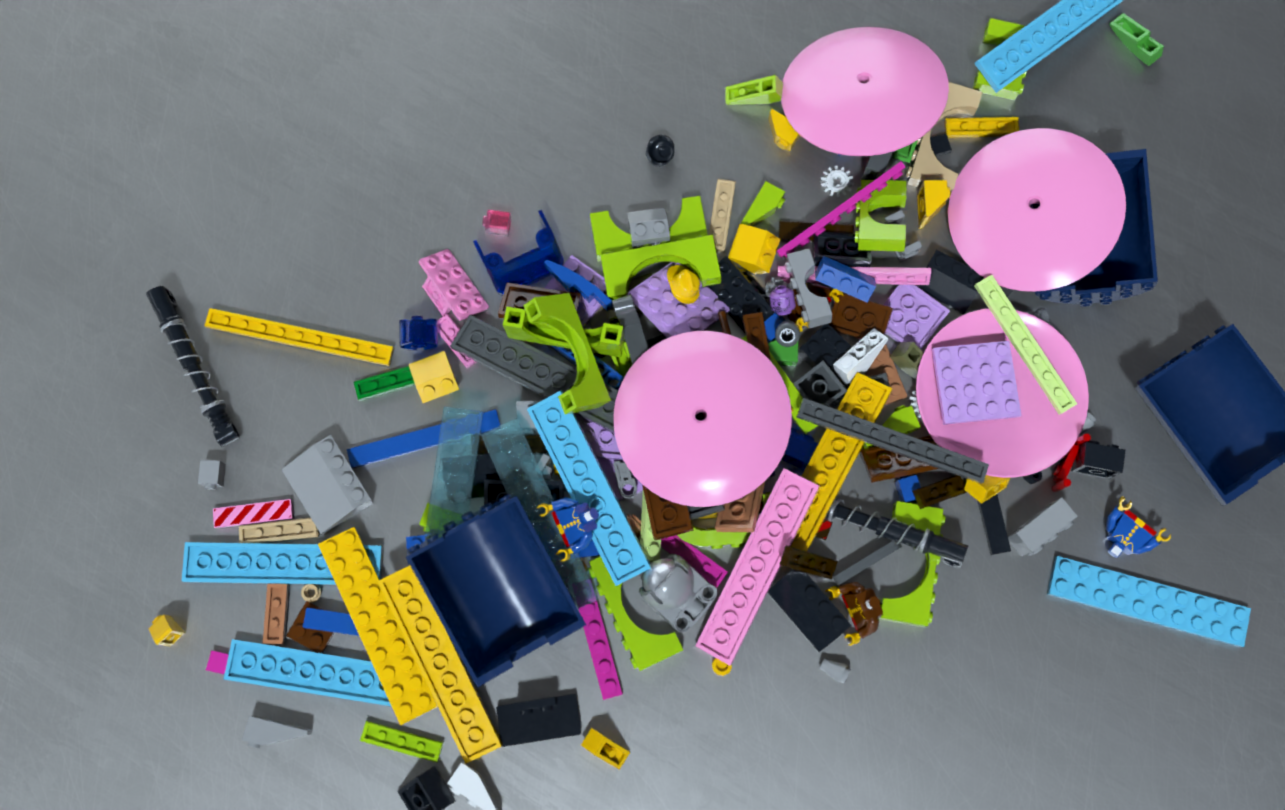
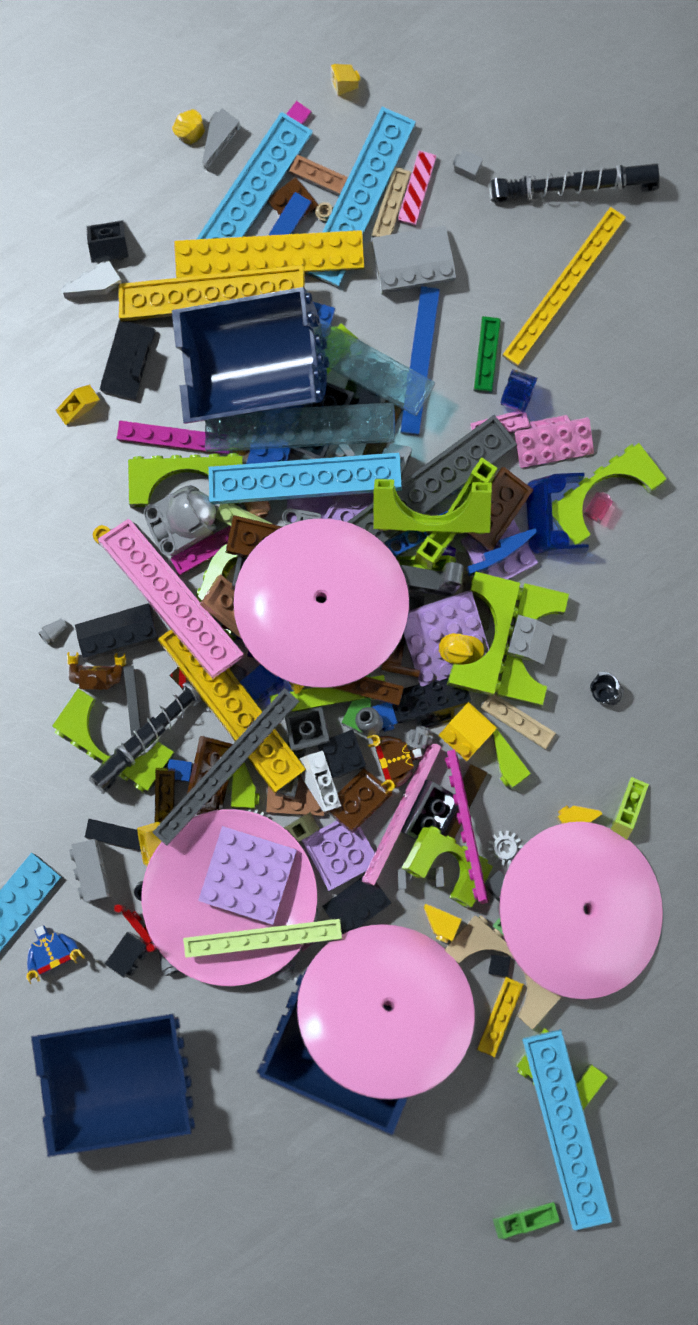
camera: 115 degrees right, 5 degrees up
lime tile [360,721,444,763] -> none
yellow slope [408,350,459,403] -> none
blue torso [537,497,599,561] -> none
medium lavender head [769,285,796,315] -> none
dark brown tile [779,545,838,580] -> none
light grey arch [784,249,832,329] -> none
brick [815,256,876,303] -> none
none -> yellow hair [172,109,205,144]
none -> lime arch [546,443,667,549]

